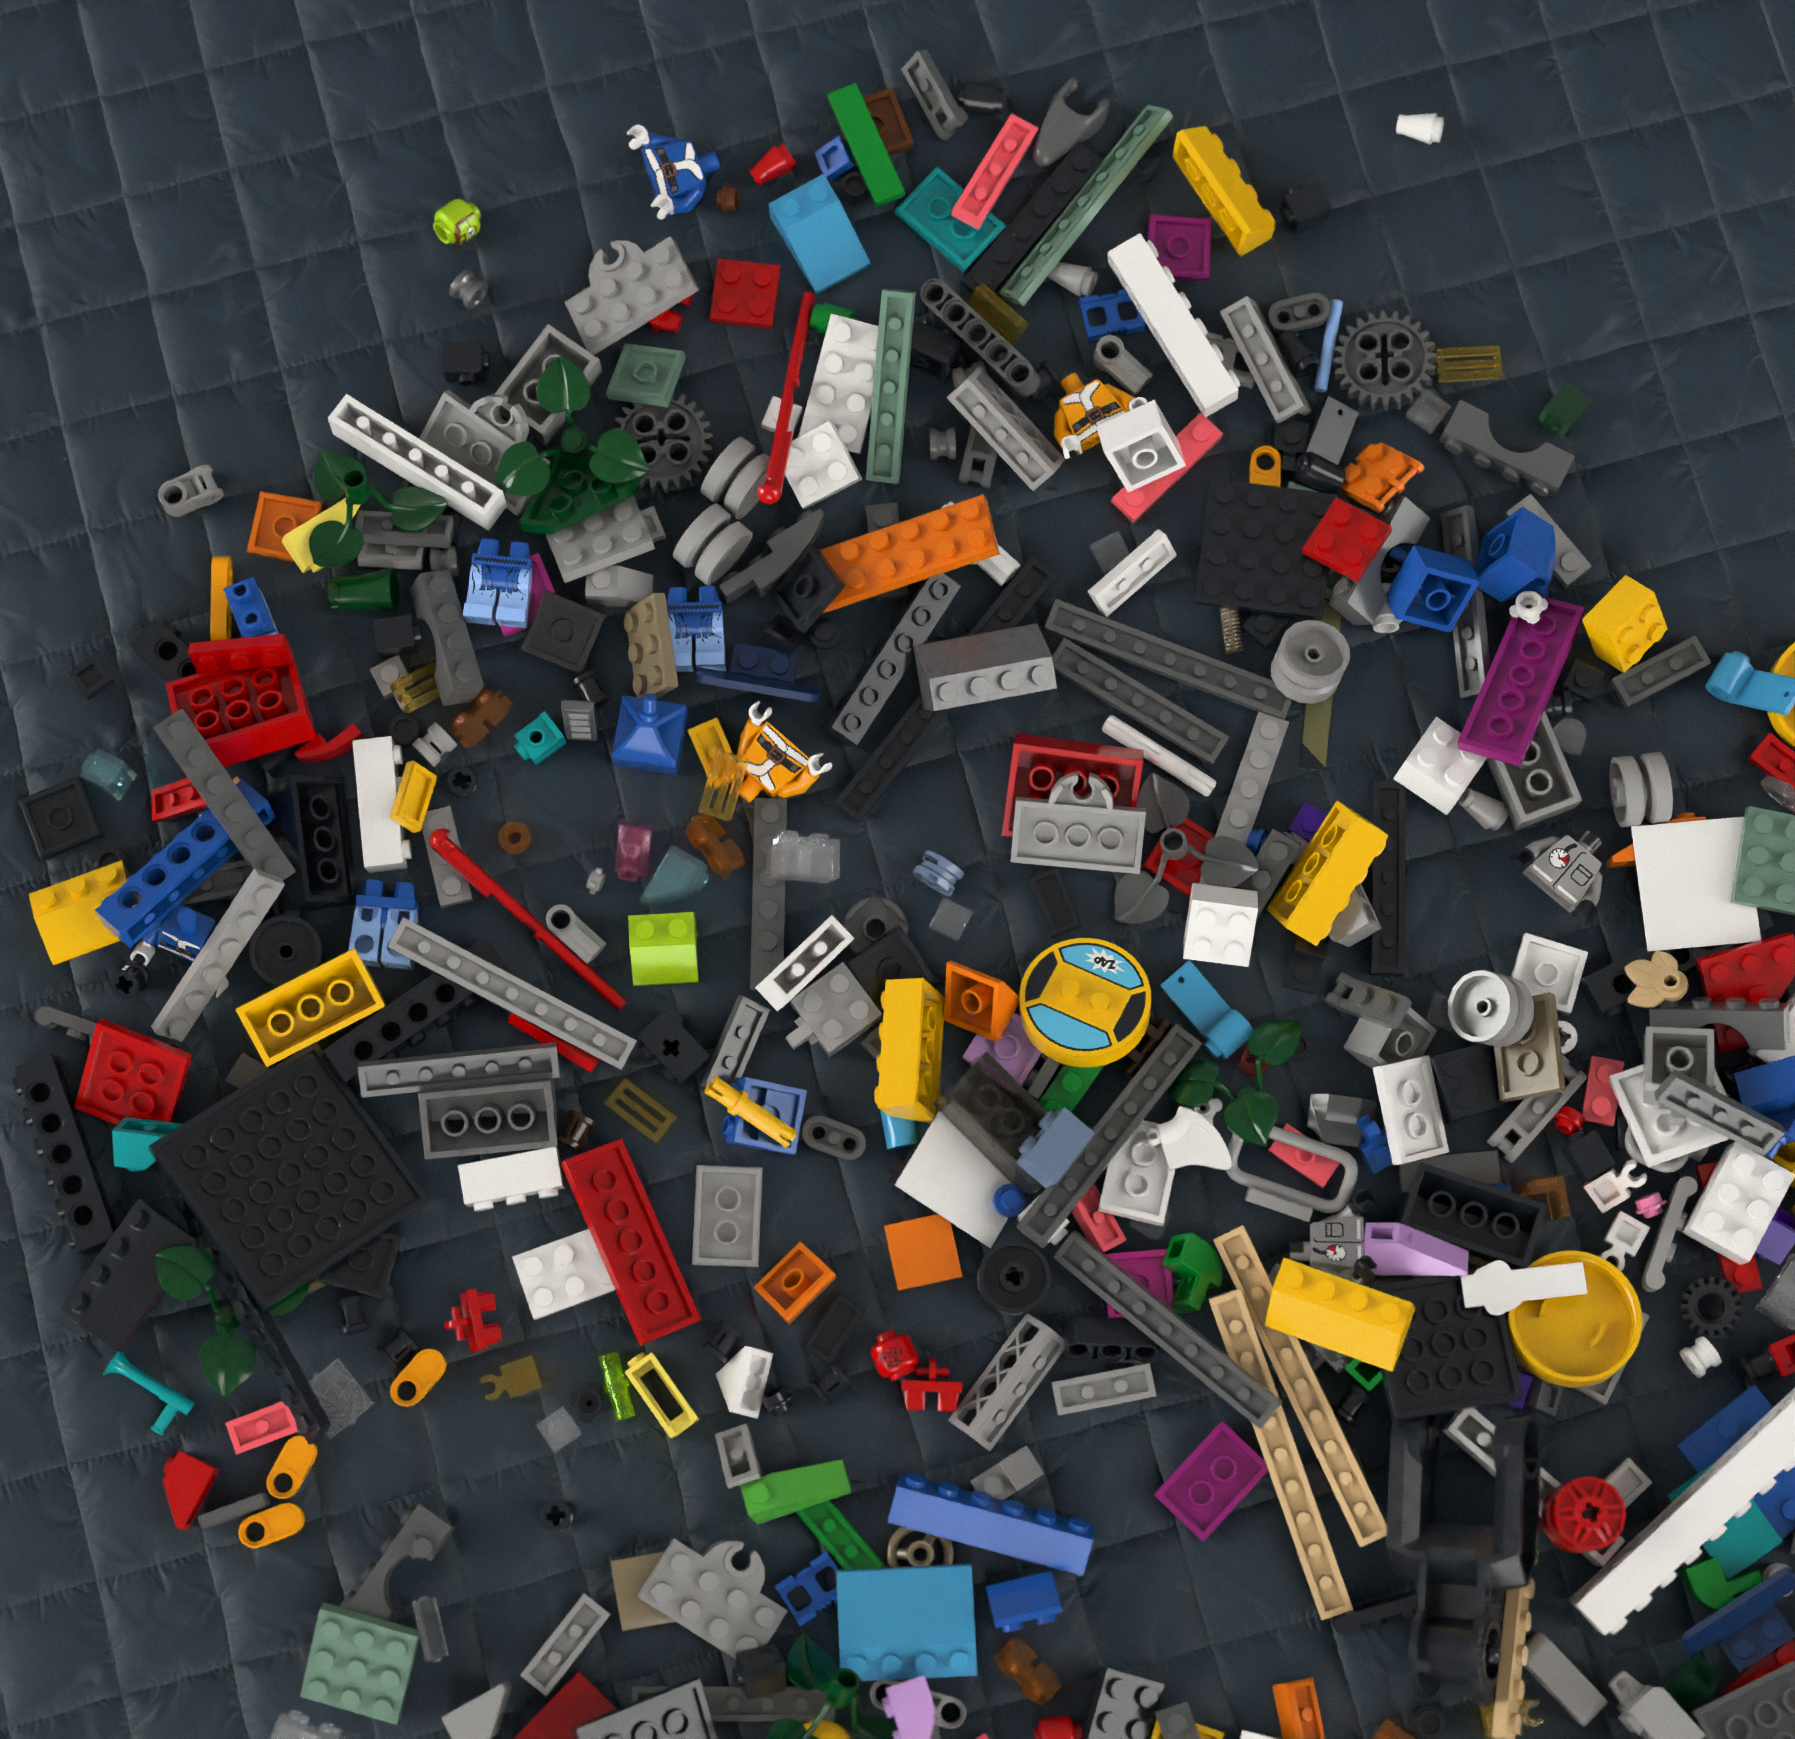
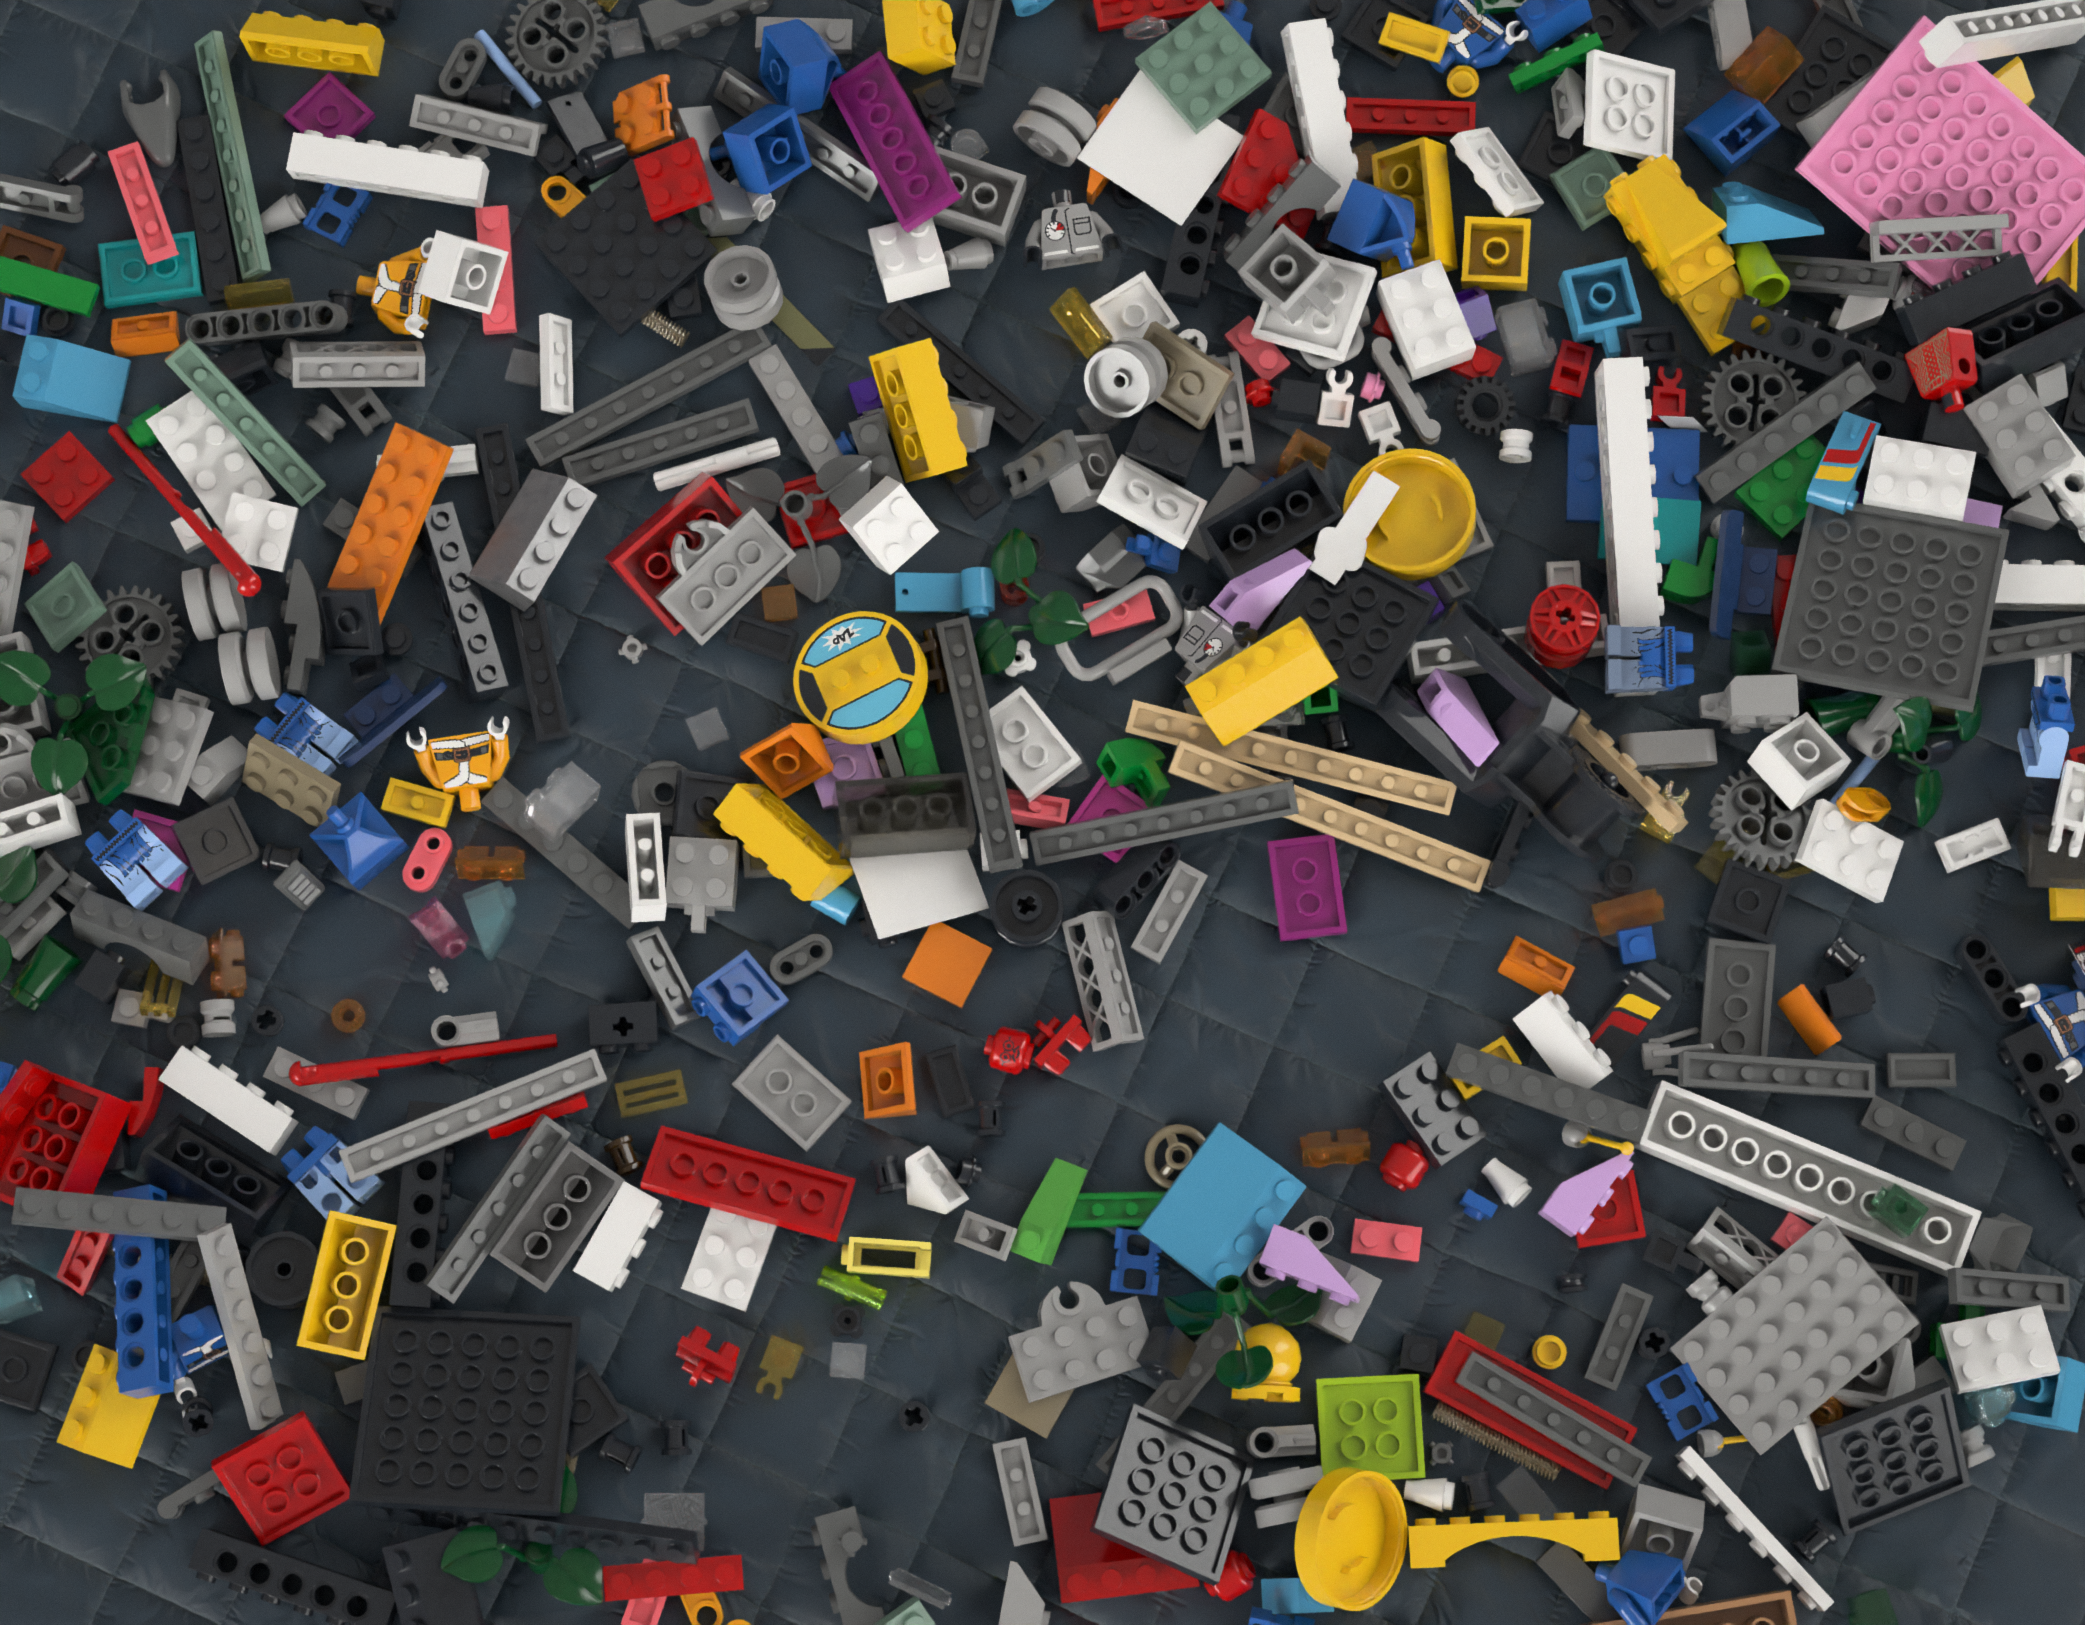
camera: 50 degrees left, 0 degrees up
teal slope [112,1117,182,1172] -> none
yellow tile [389,760,437,833] -> none
light orange piece [390,1349,447,1407] -> none
teal brick [514,711,566,766] -> none
lime slope [628,912,699,986] -> none
clear yellow tile [698,749,749,821] -> none
yellow pin [704,1076,797,1148] -> none
brick [887,1473,1095,1576] -> none
sand blue wheel [913,850,964,897] -> none
light grey slope [970,1445,1044,1501] -> none
blue slope [985,1571,1063,1633] -> none
blue plate [993,1184,1026,1218] -> none
sand blue brick [1016,1107,1095,1188] -> none
light grey piece [1093,335,1153,396] -> none
white arm [1146,1106,1232,1170] -> none
white plate [1510,591,1548,624] -> none
tan plate [1625,951,1688,1008] -> none
plate [1654,1069,1785,1156] -> none
none -> orange slope [111,311,180,358]
none -> coral plate [402,828,453,893]
none -> red plate [603,1554,744,1602]
none -> light grey piece [618,635,647,664]
none -> clear orange tile [761,584,798,622]
none -> clear yellow plate [1049,287,1113,359]
none -> lavender slope [1417,667,1499,767]
none -> hips [1604,625,1694,694]

